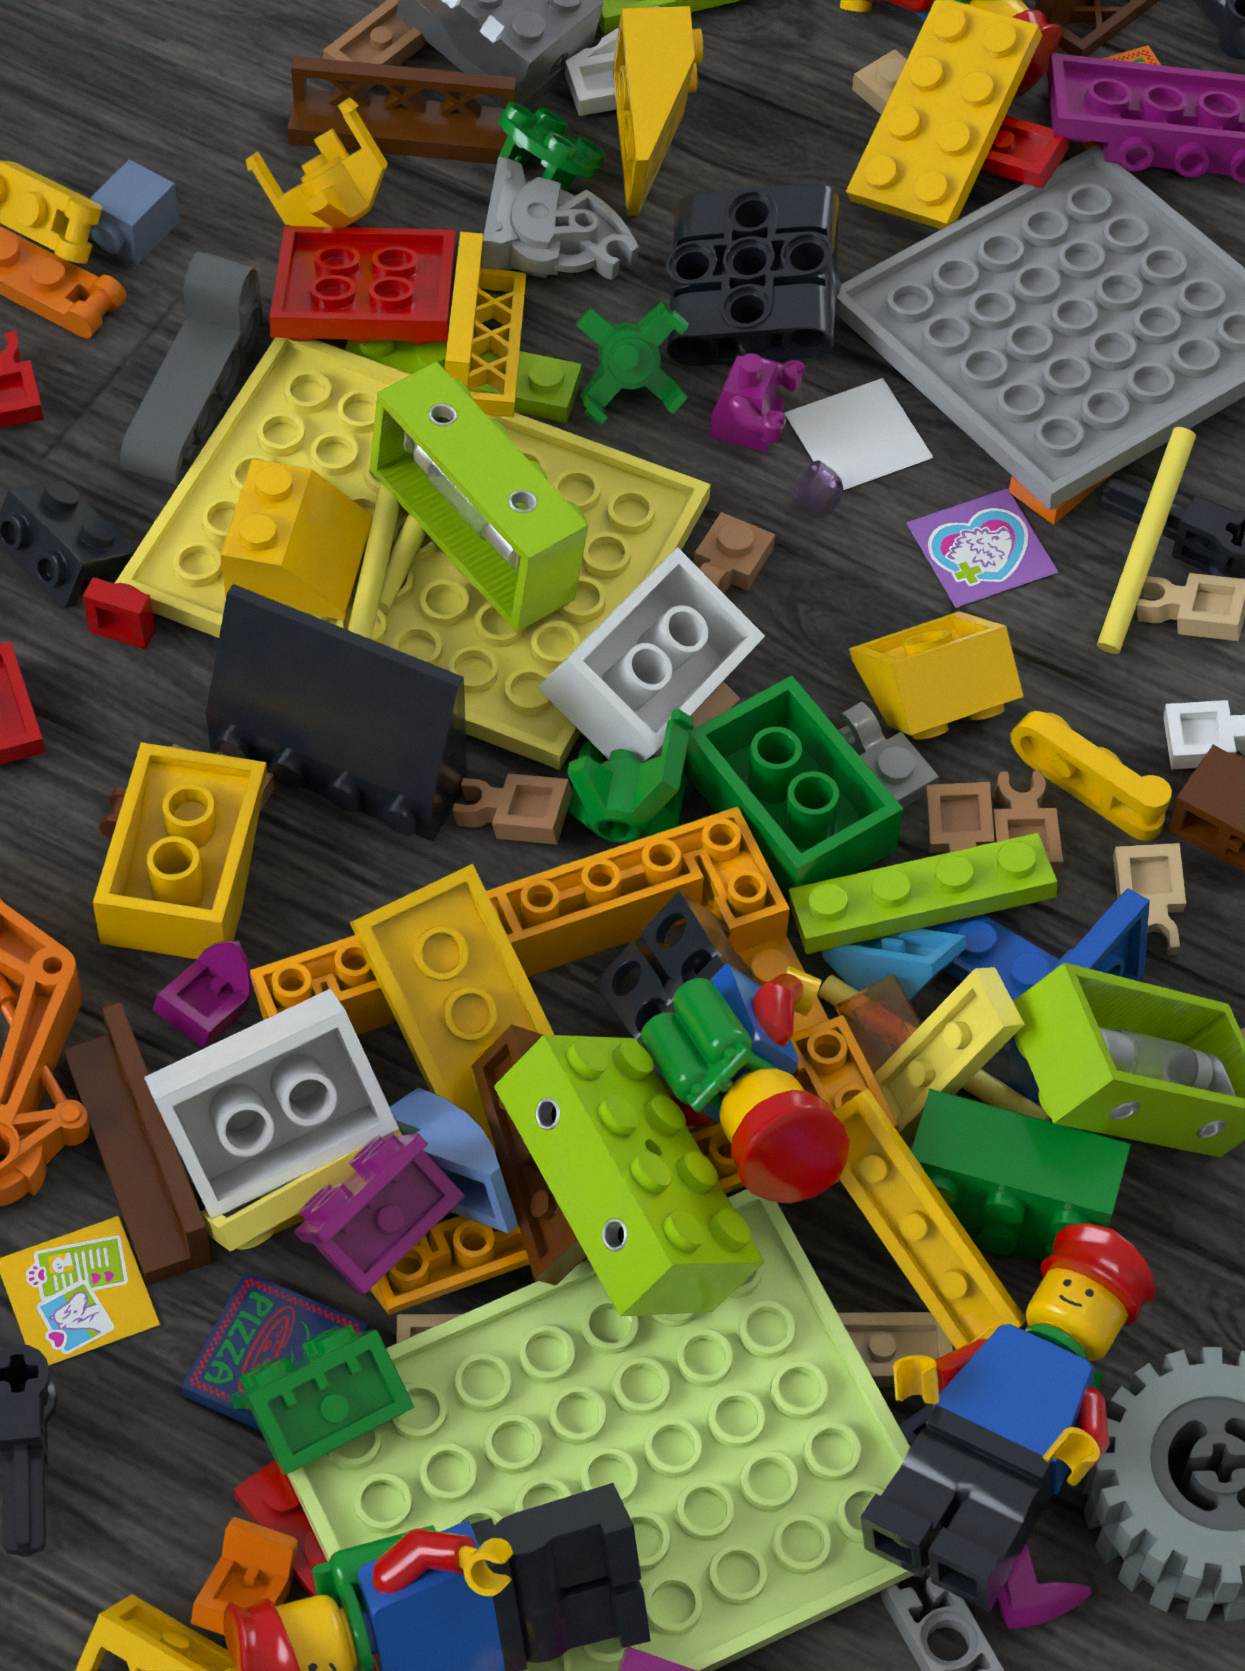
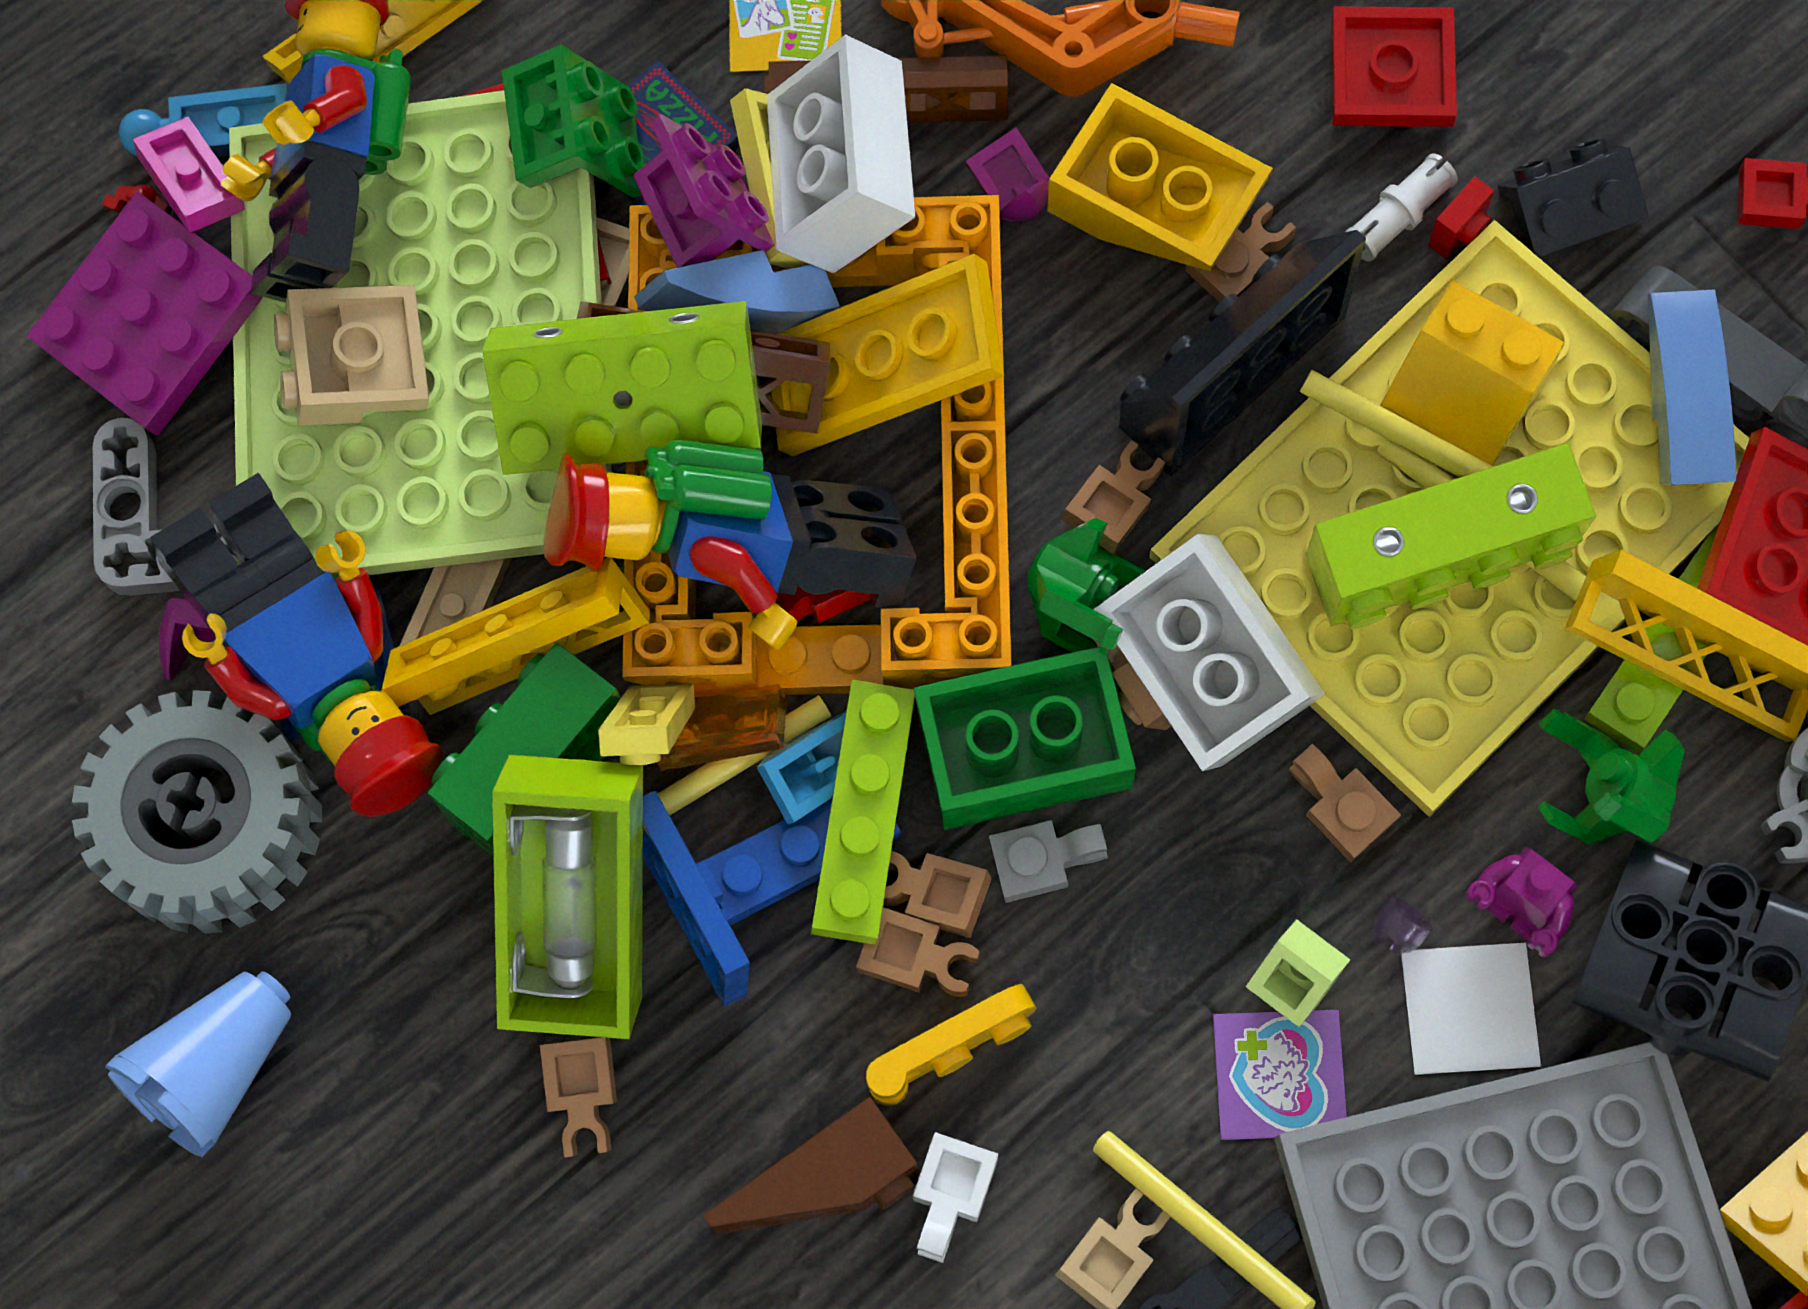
camera: 120 degrees right, 15 degrees up
orange bracket [191,1517,298,1636] -> none
yellow slope [849,611,1024,739] -> none
tan plate [1113,843,1186,955] -> none
none -> tan plate [274,285,429,426]
none -> yellowish green plate [1246,920,1350,1027]
none -> white pin [1345,153,1458,262]
none -> medium blue slope [1648,289,1736,485]

